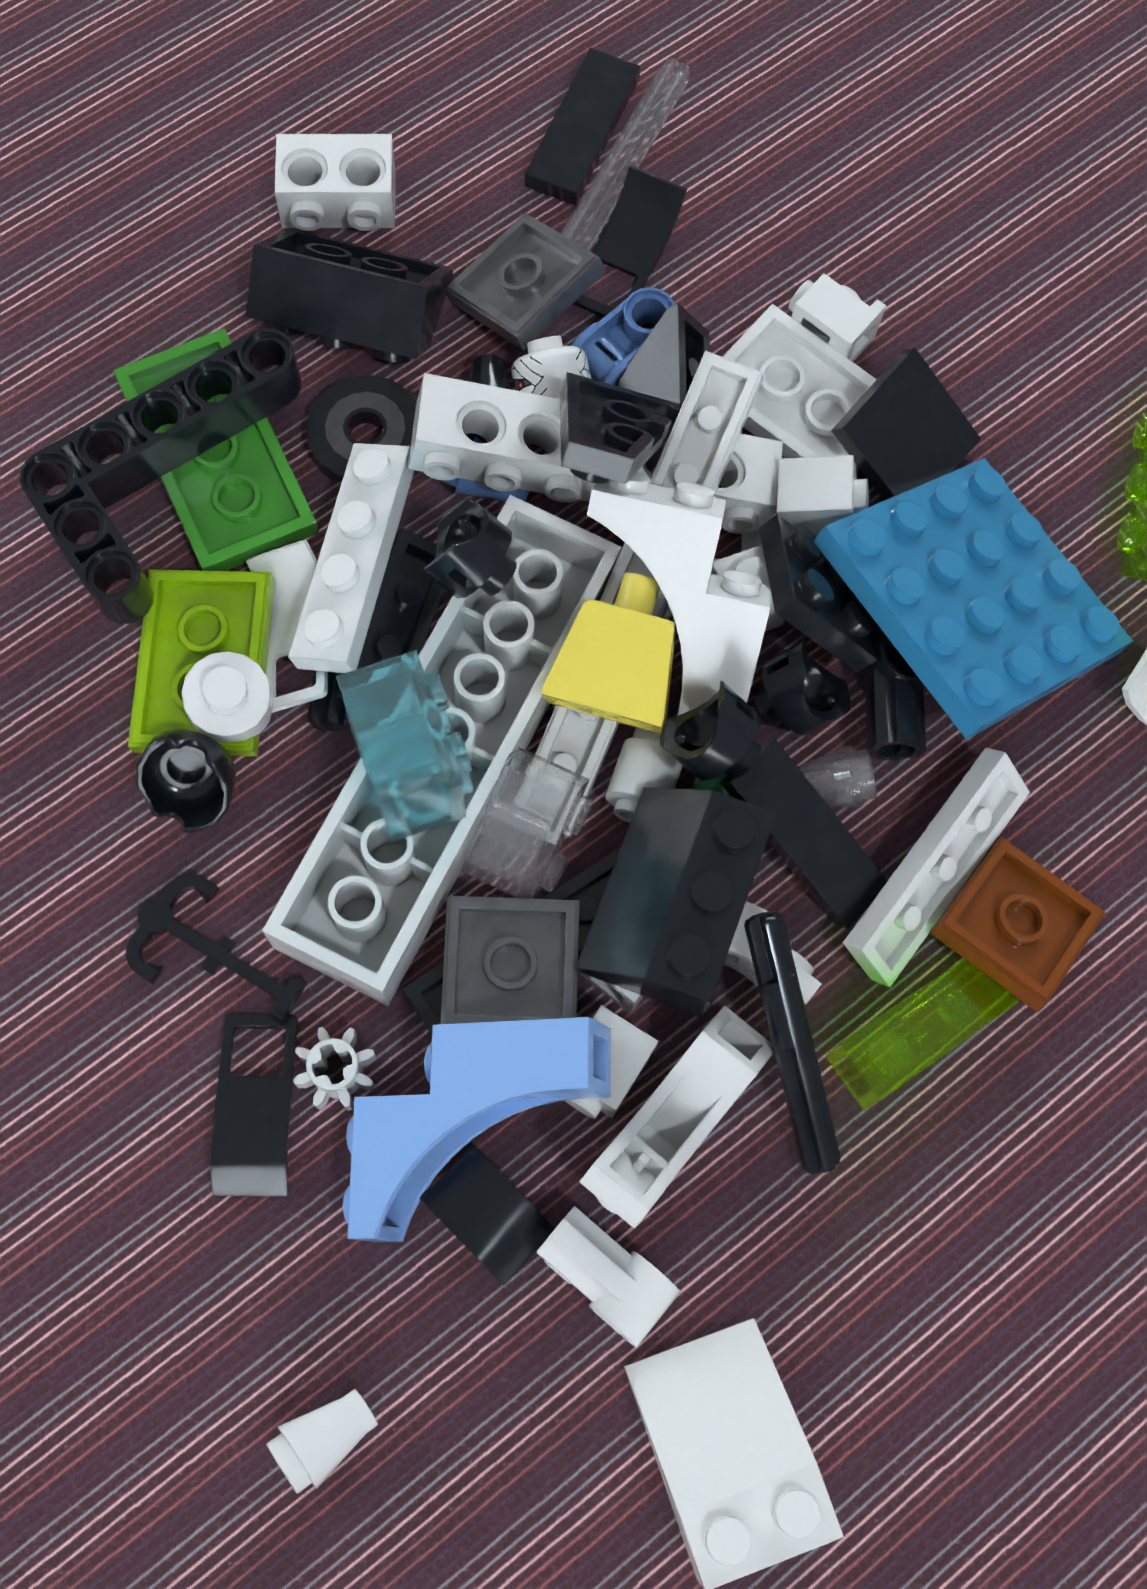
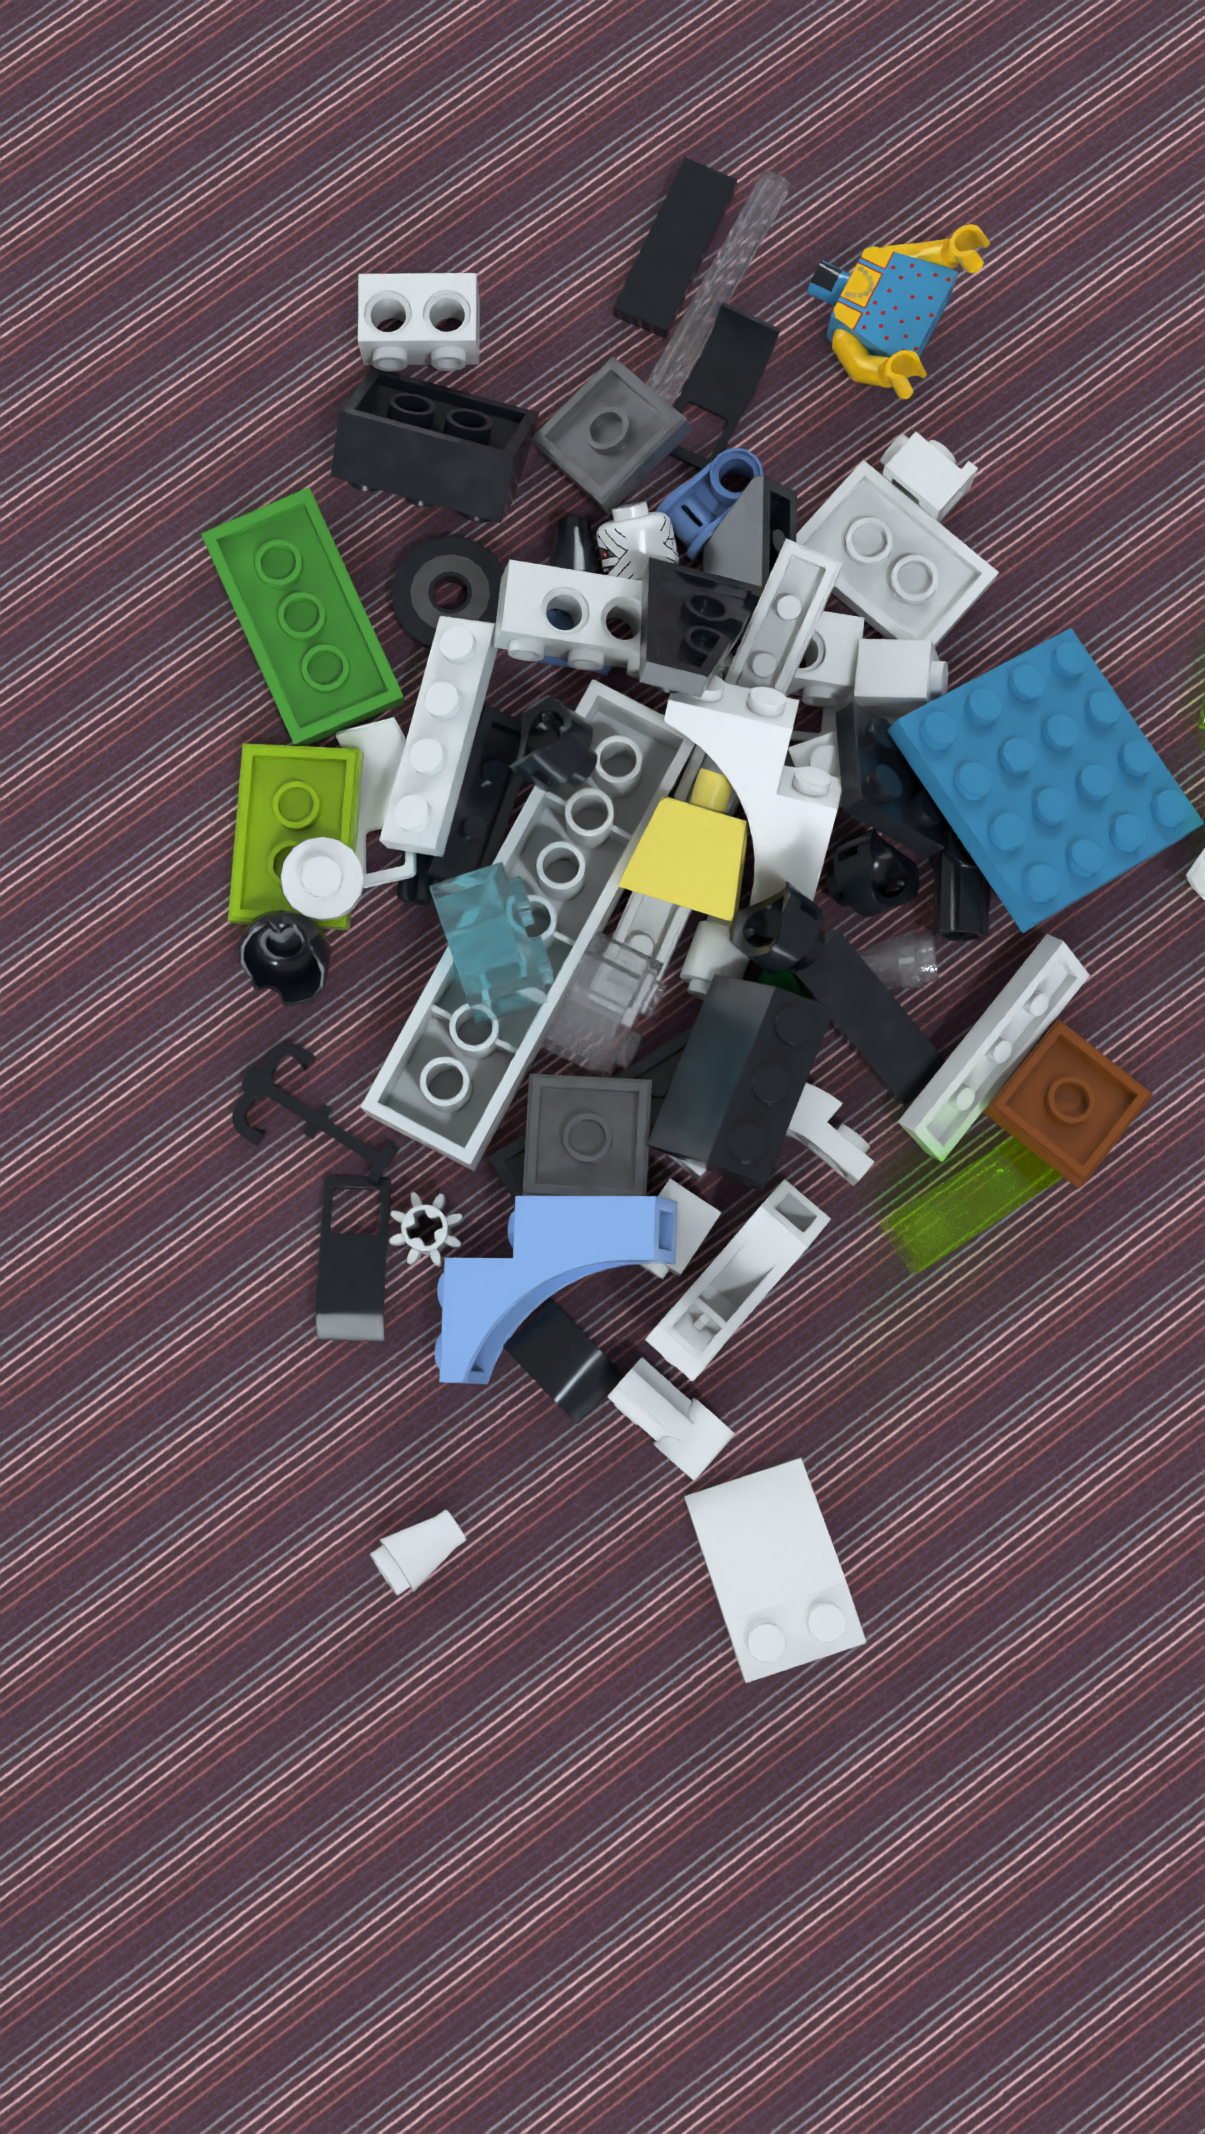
camera: 10 degrees right, 10 degrees up
black beam [20,328,302,624] -> none
black axle [744,911,841,1174] -> none
black tile [831,348,981,501] -> none
none -> torso [807,224,990,399]

